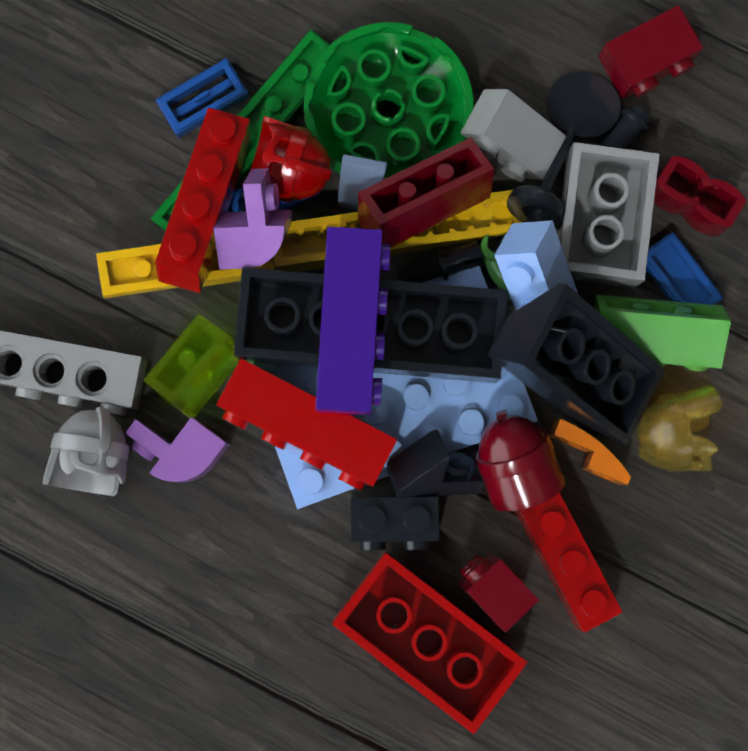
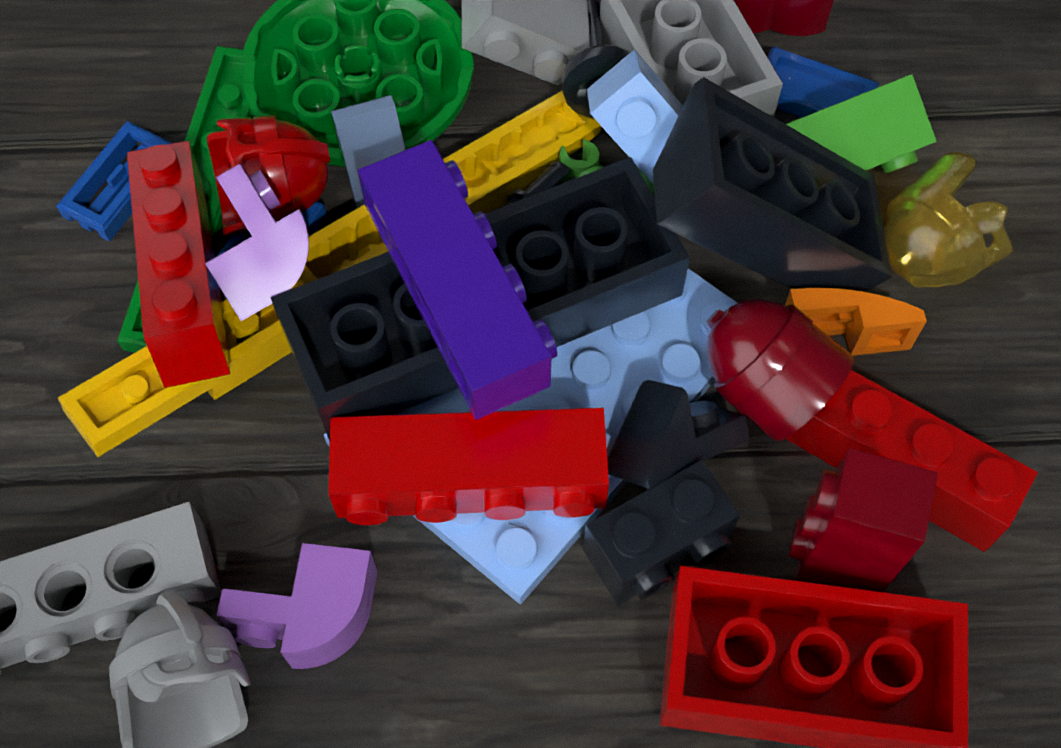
camera: 25 degrees left, 20 degrees down
clear neon green brick [143,314,239,419] -> none
dark red brick [358,138,494,248] -> none

